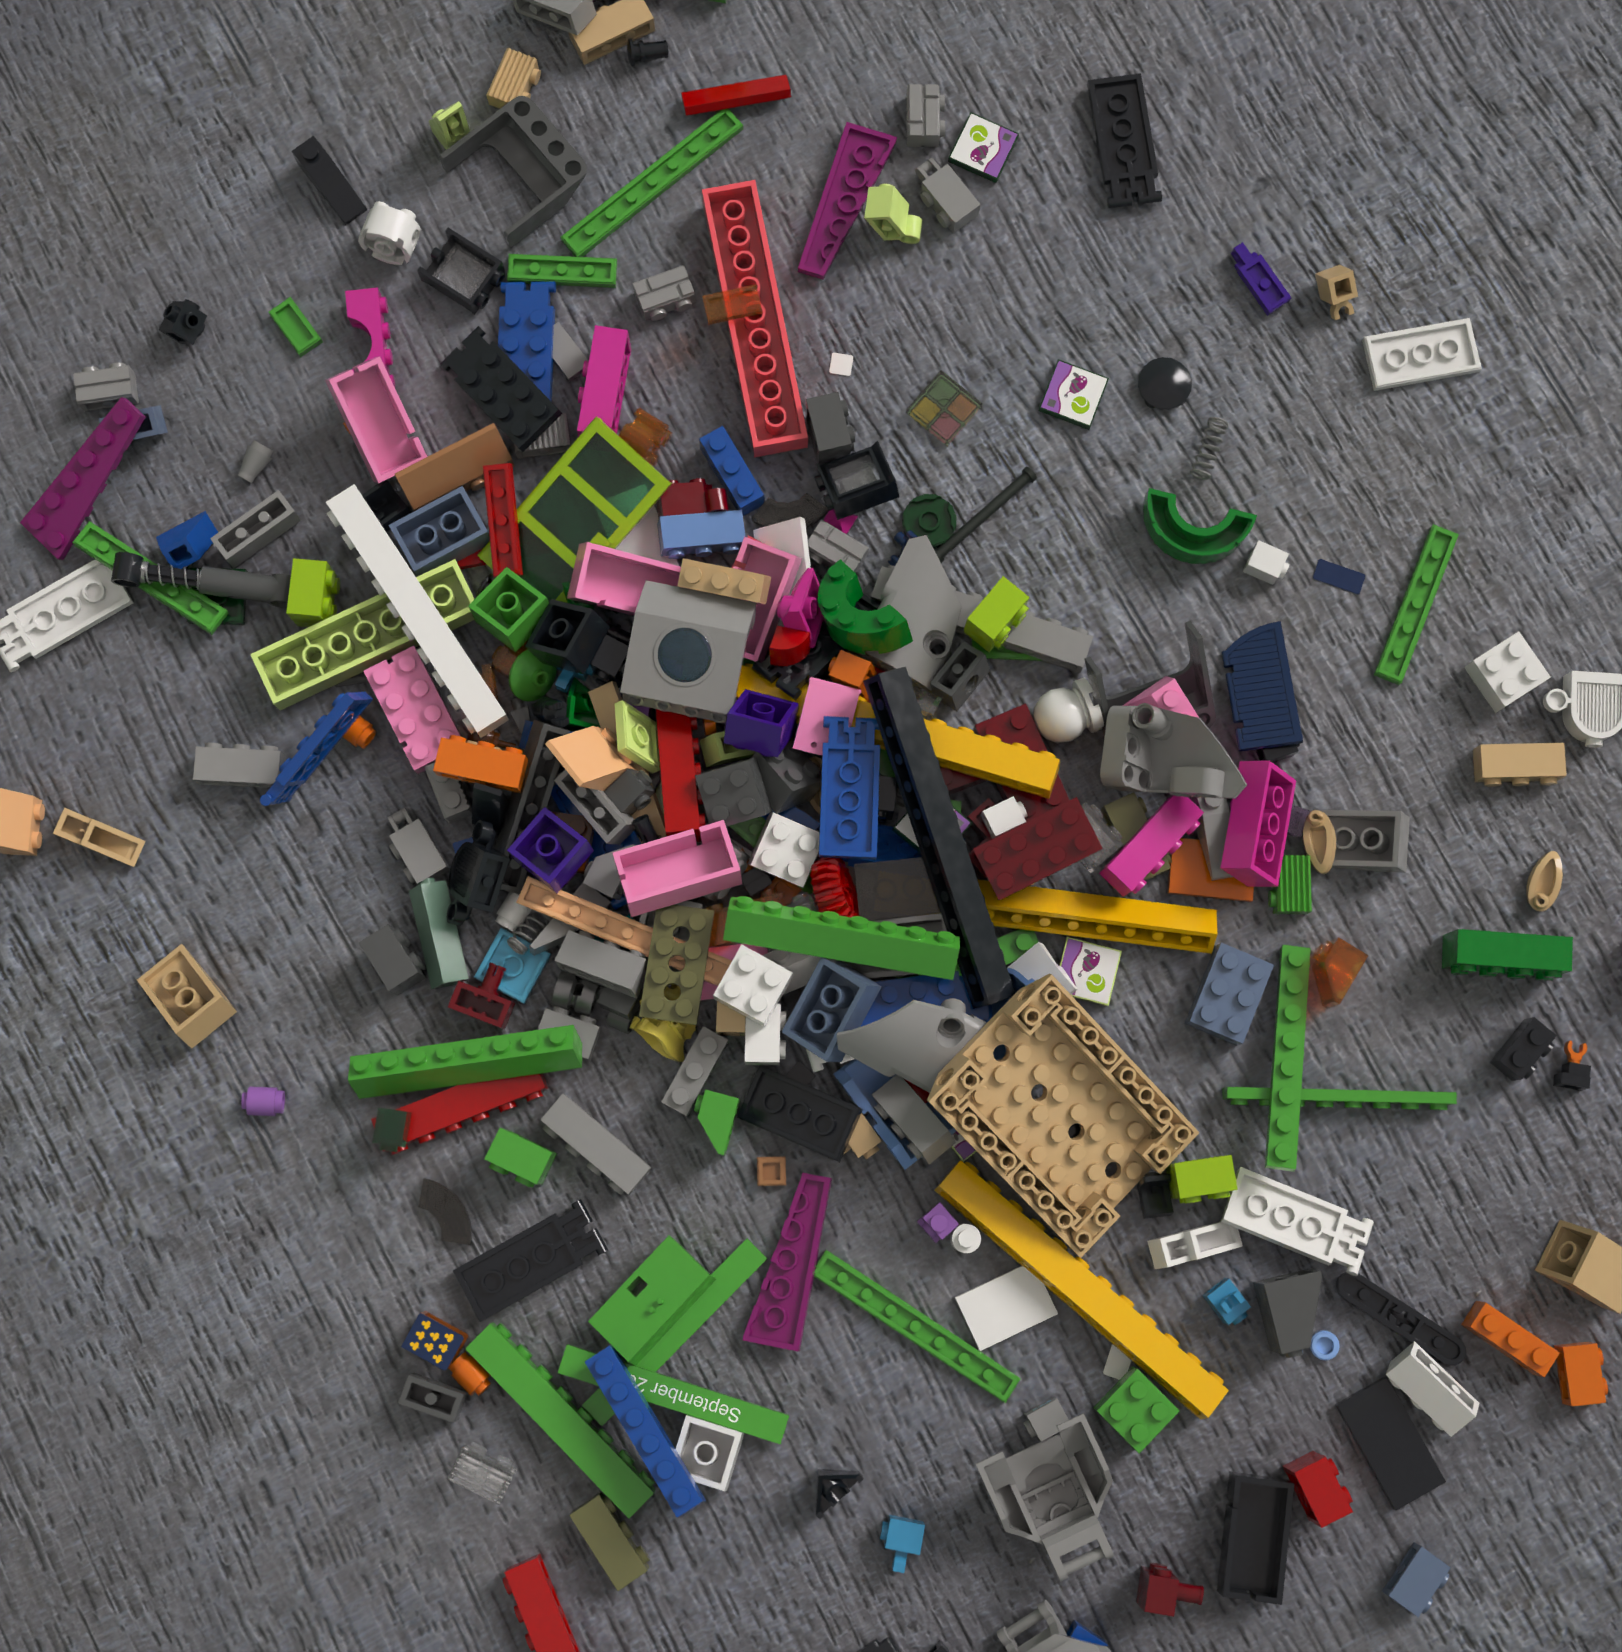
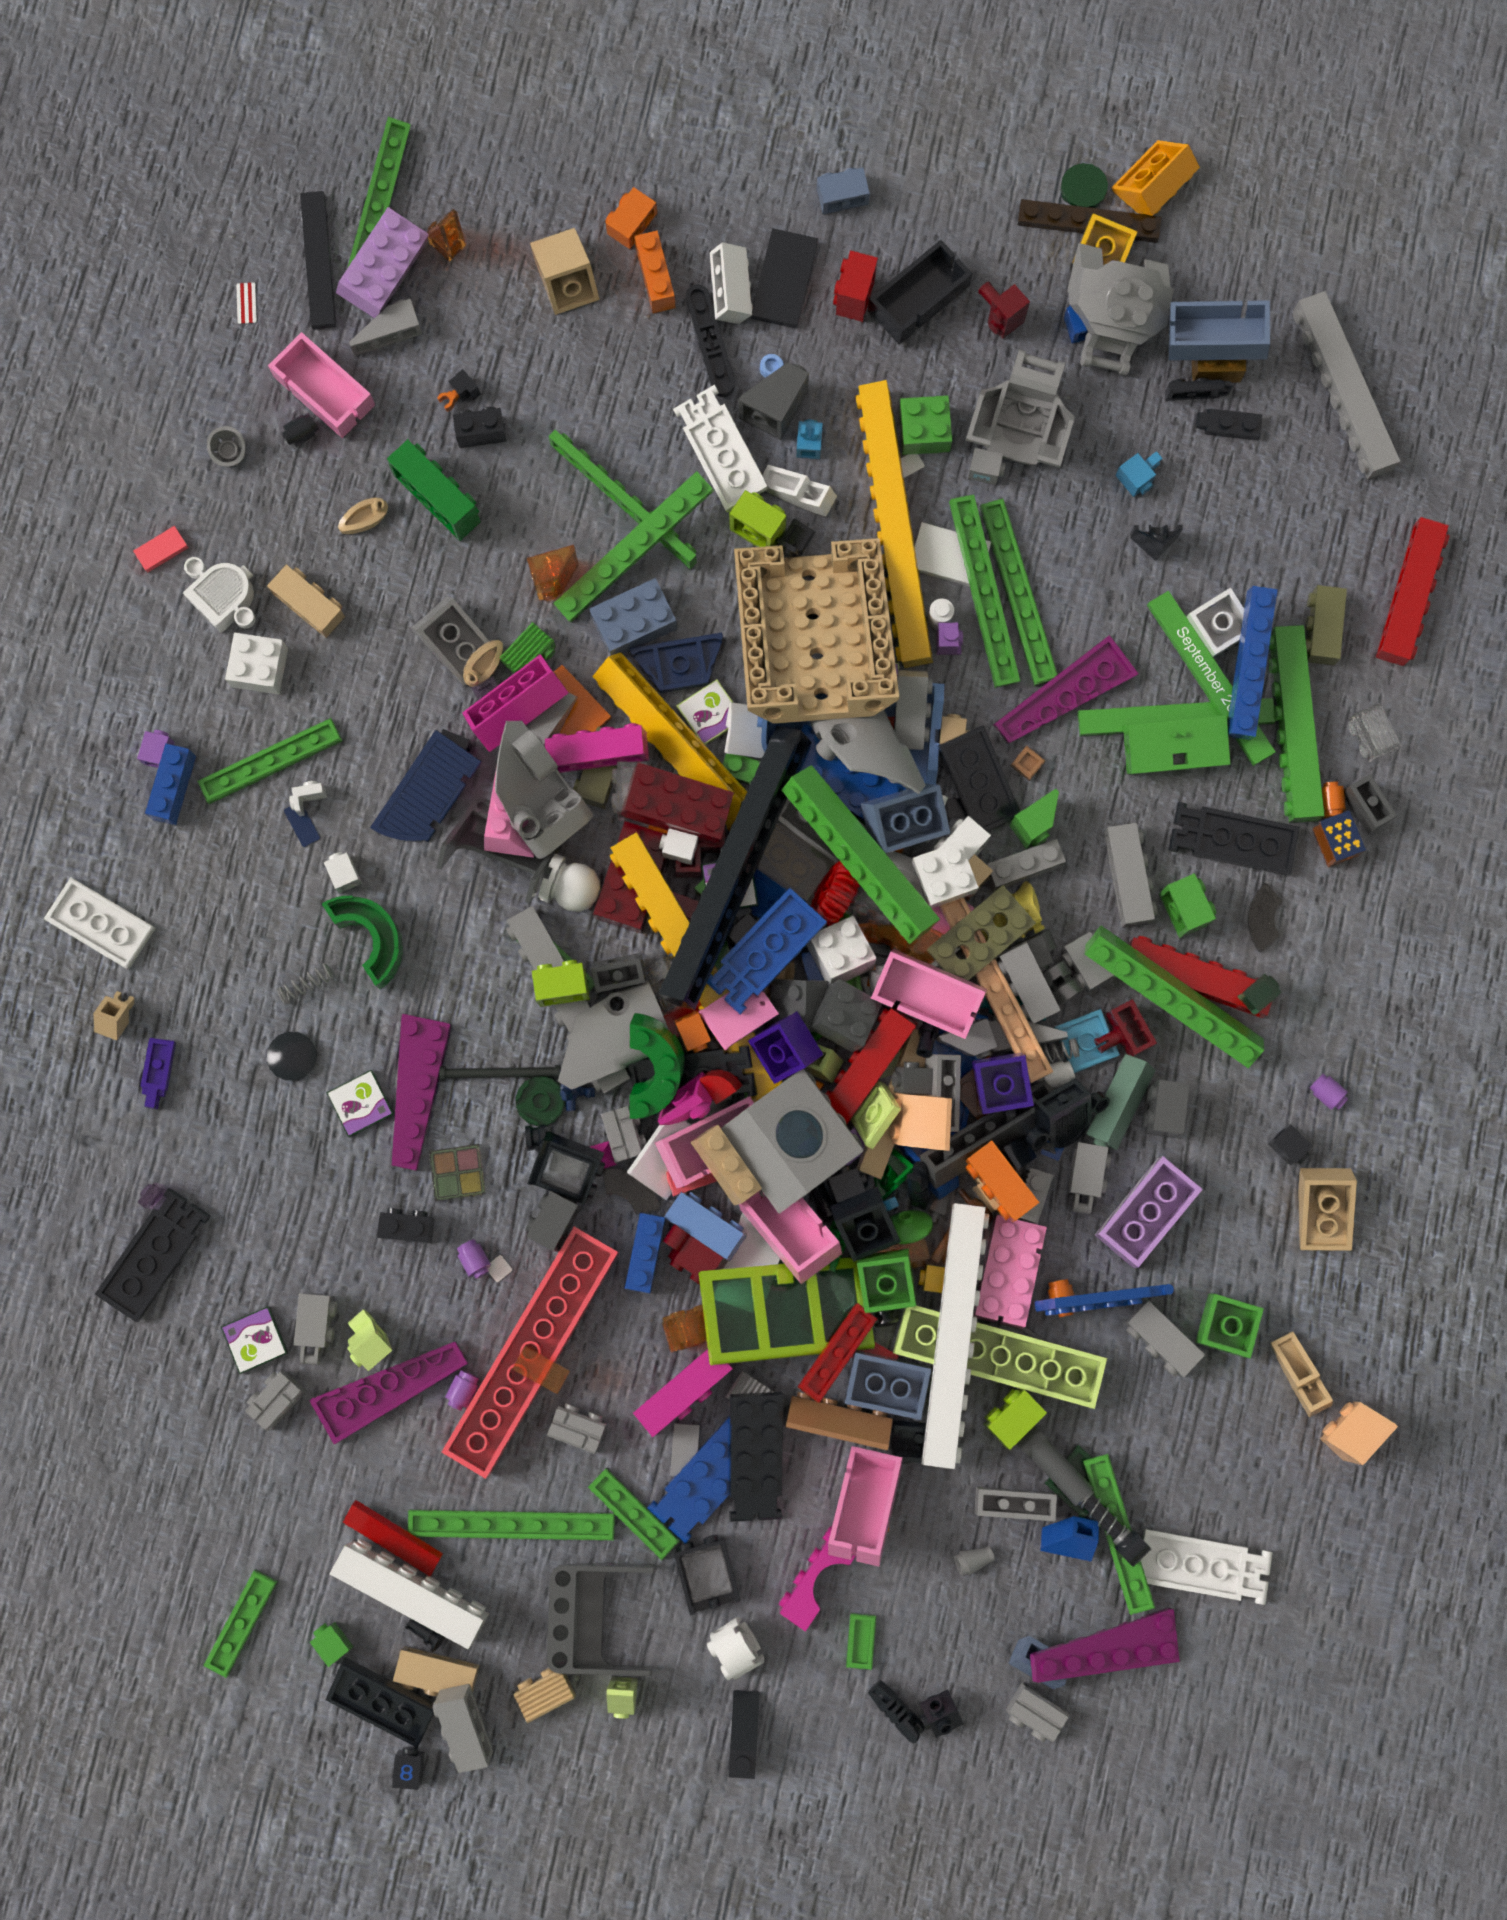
camera: 135 degrees left, 0 degrees up
none -> medium lavender brick [137,730,175,768]
none -> clear purple plate [137,1182,167,1209]
none -> blue brick [145,743,196,826]
none -> white bracket [289,781,327,816]
none -> white brick [330,1539,489,1649]
none -> black brick [377,1208,435,1244]
none -> magenta wing [392,1014,451,1171]
none -> medium lavender brick [445,1370,479,1410]
none -> medium lavender brick [457,1239,491,1279]
none -> black wheel [525,1124,547,1151]
none -> dark blue wing [630,632,723,693]
none -> black hinge [868,1680,925,1744]
none -> yellow brick [918,1265,945,1293]
none -> bright green plate [949,495,1020,688]
none -> lavender brick [1095,1156,1203,1268]
none -> bright green brick [1195,1294,1264,1358]
none -> black brick [1268,1124,1313,1165]

